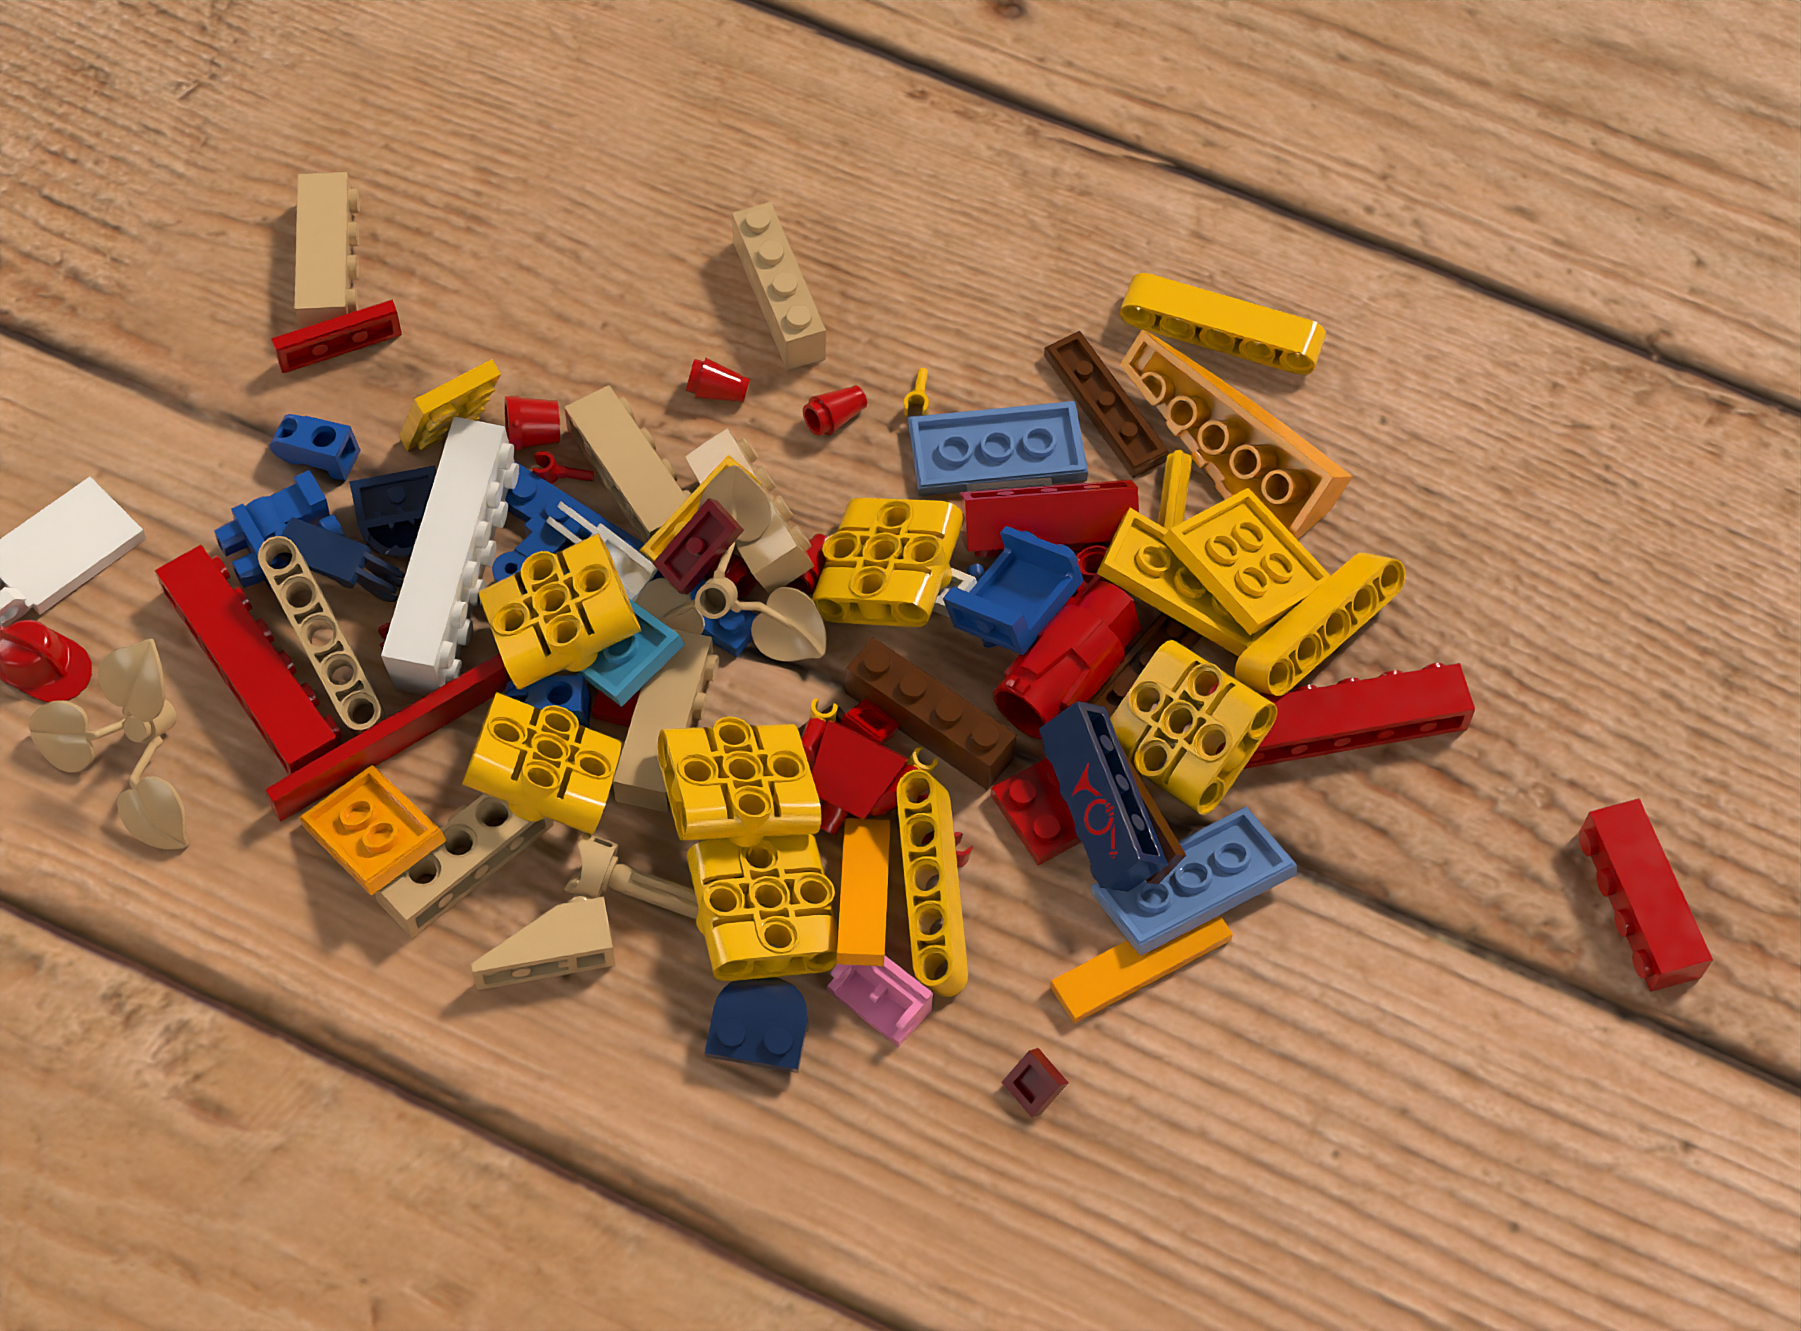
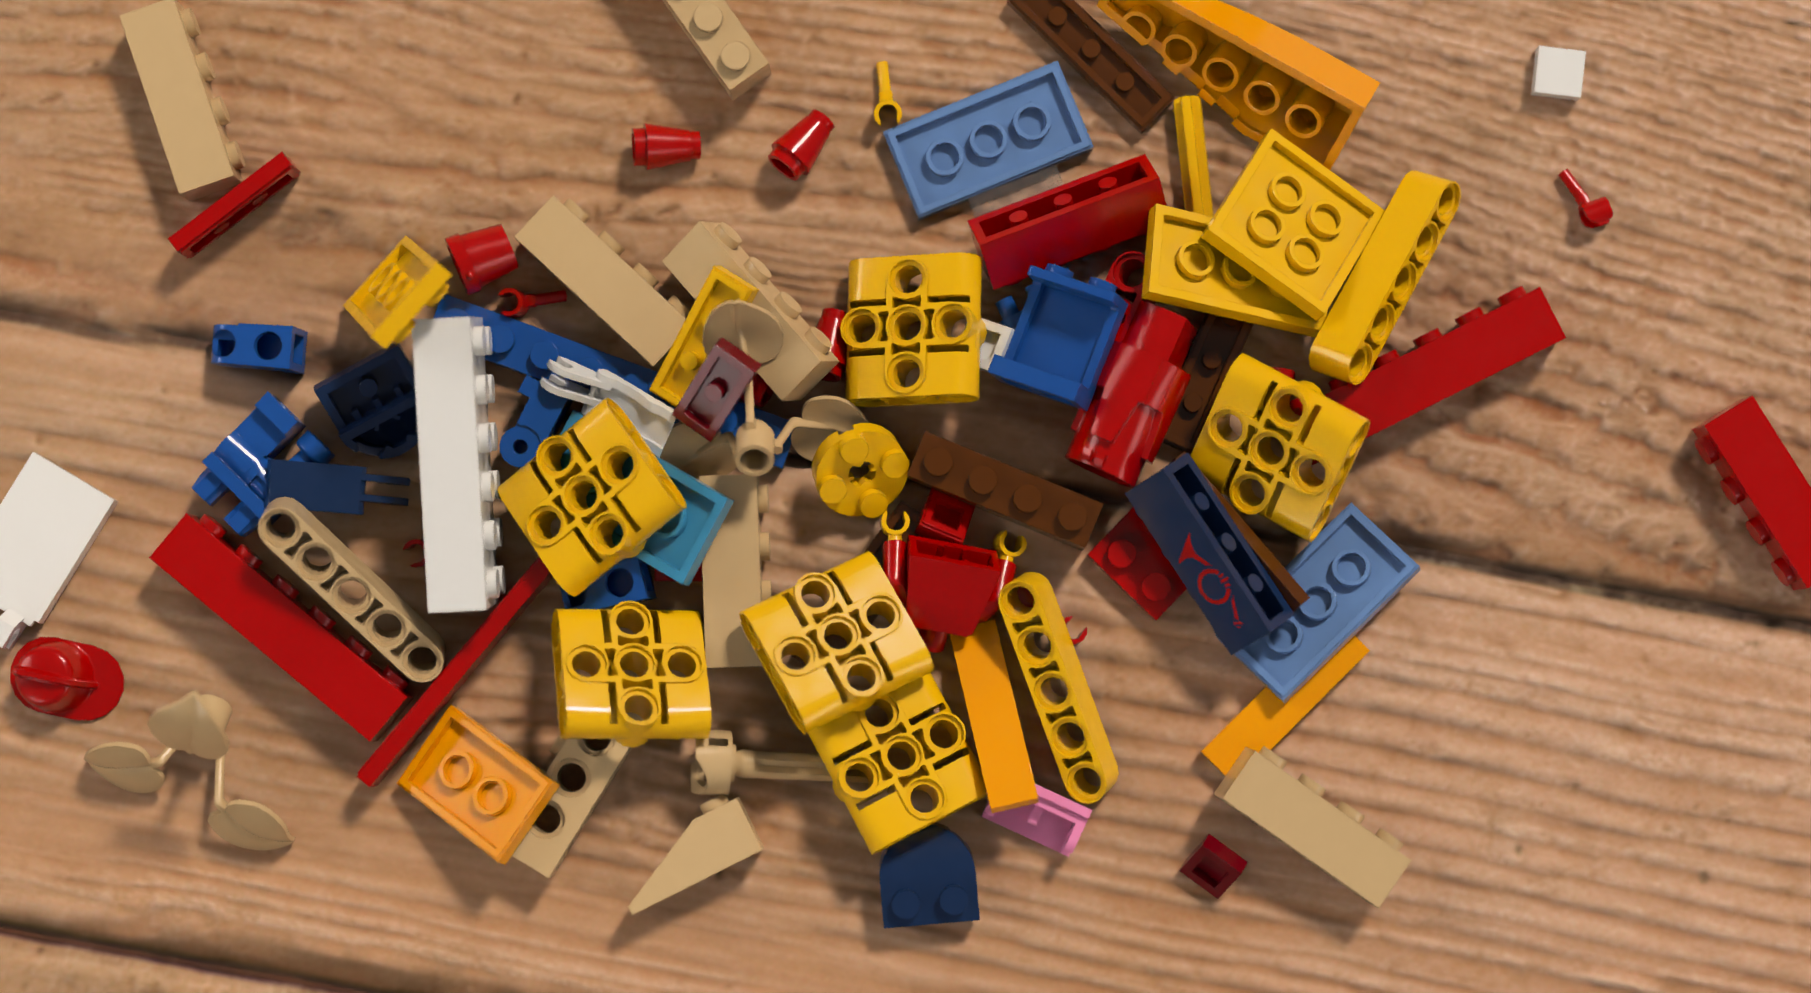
camera: 15 degrees left, 25 degrees up
none -> yellow plate [811,423,910,518]
none -> tan brick [1214,746,1412,908]
none -> white tile [1531,46,1586,101]
none -> red hand [1558,169,1613,228]

